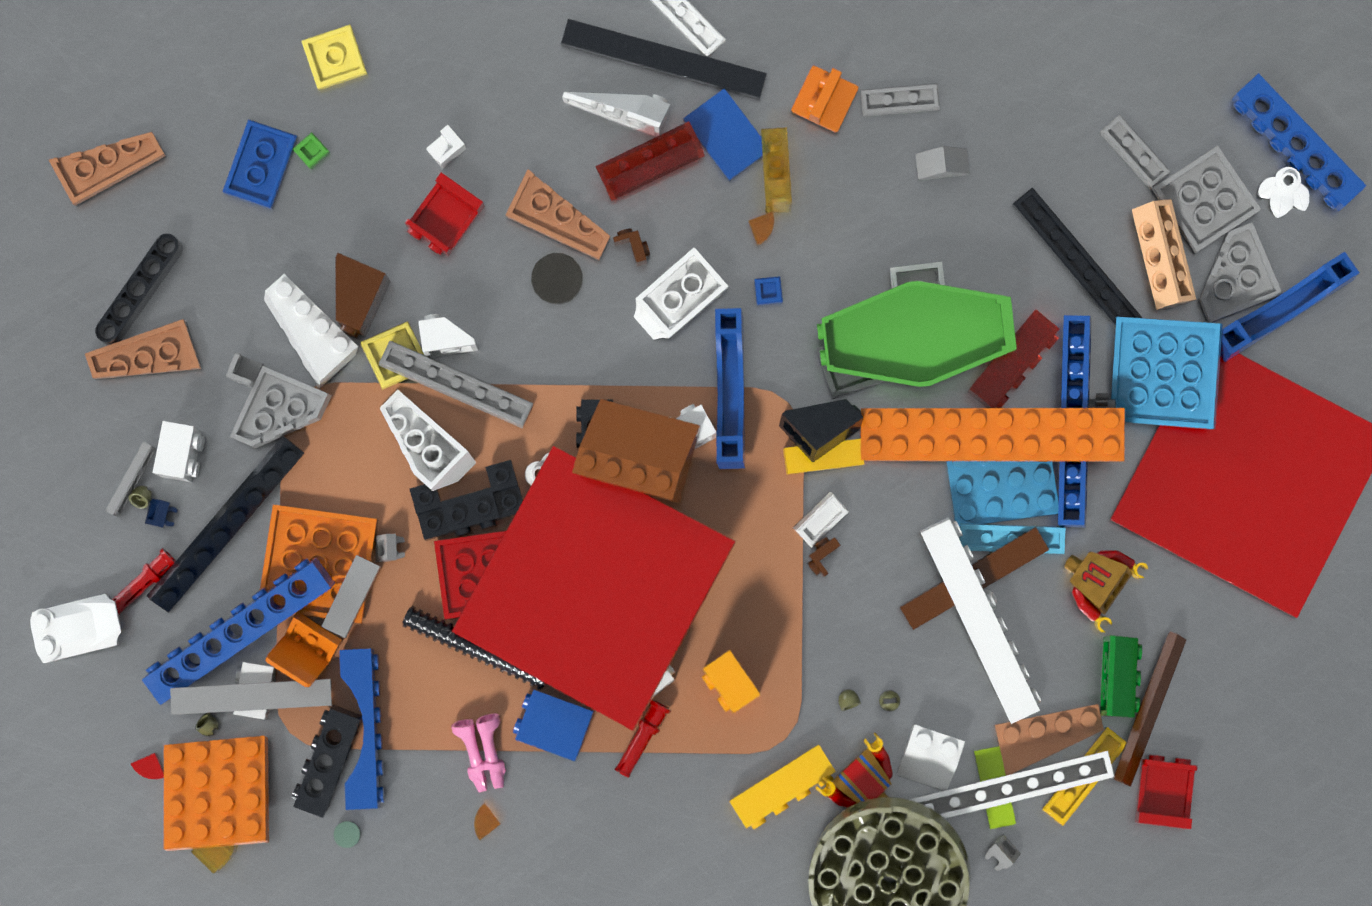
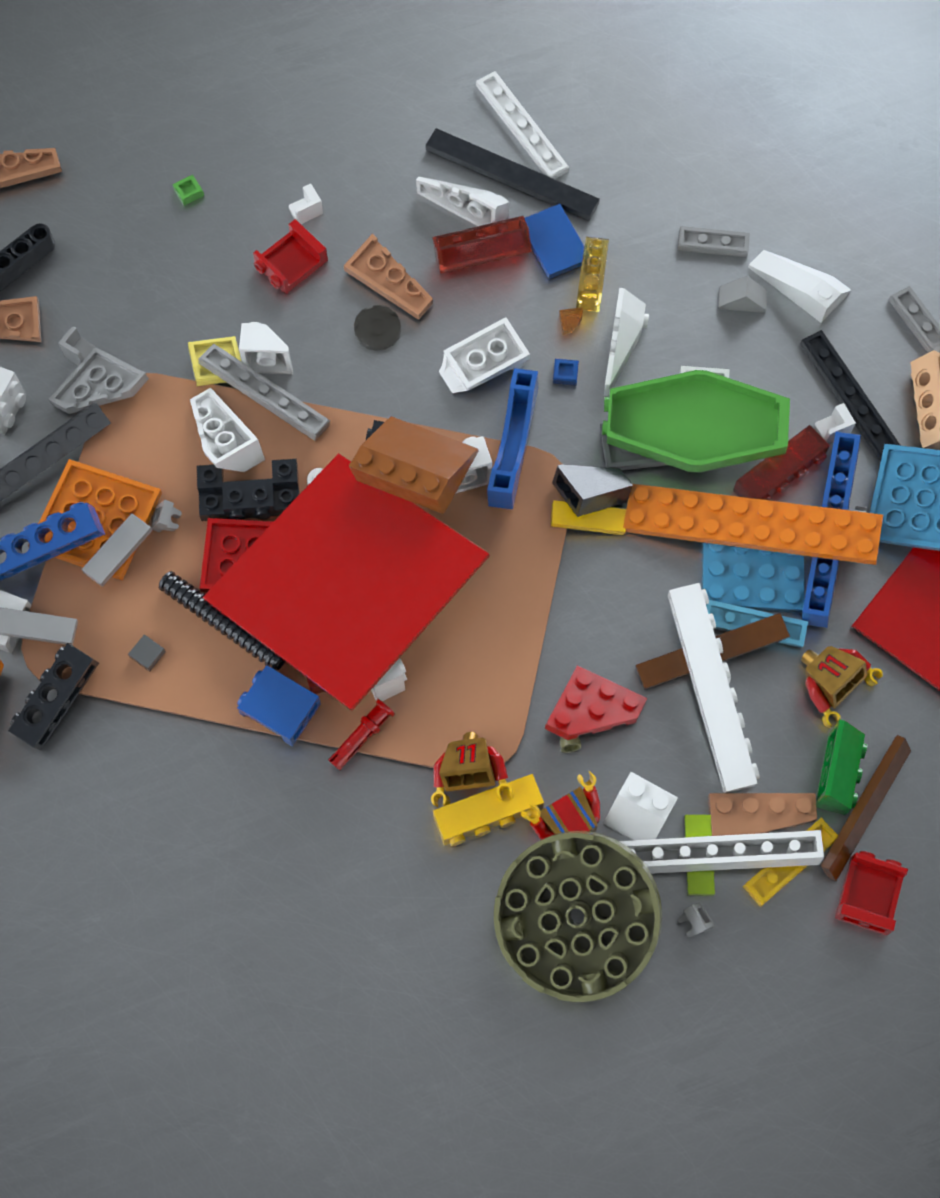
camera: 10 degrees right, 15 degrees down
blue tile [222,119,298,209] -> none
white wedge [264,274,358,389] -> none
orange bracket [265,612,342,687] -> none
light yellow tile [302,25,367,90] -> none
sand green tile [334,821,361,848] -> none
reddish brown slope [335,253,391,339] -> none
blue arch [339,649,385,810] -> none
bright pink piece [451,713,506,793] -> none
clear orange tile [474,803,501,840] -> none
reddish brown bracket [613,228,650,267] -> none
light orange brick [702,650,760,714] -> none
orange bracket [791,66,859,133] -> none
white tile [793,492,849,548] -> none
reddish brown bracket [807,536,841,577] -> none
olive hinge [879,690,900,712] -> none
none -> dark grey tile [128,635,166,672]
none -> pearl gold torso [431,732,514,807]
none -> plate [545,665,647,740]
none -> white wedge [603,288,649,396]
none -> white wedge [748,250,851,323]
none -> white panel [814,403,856,445]

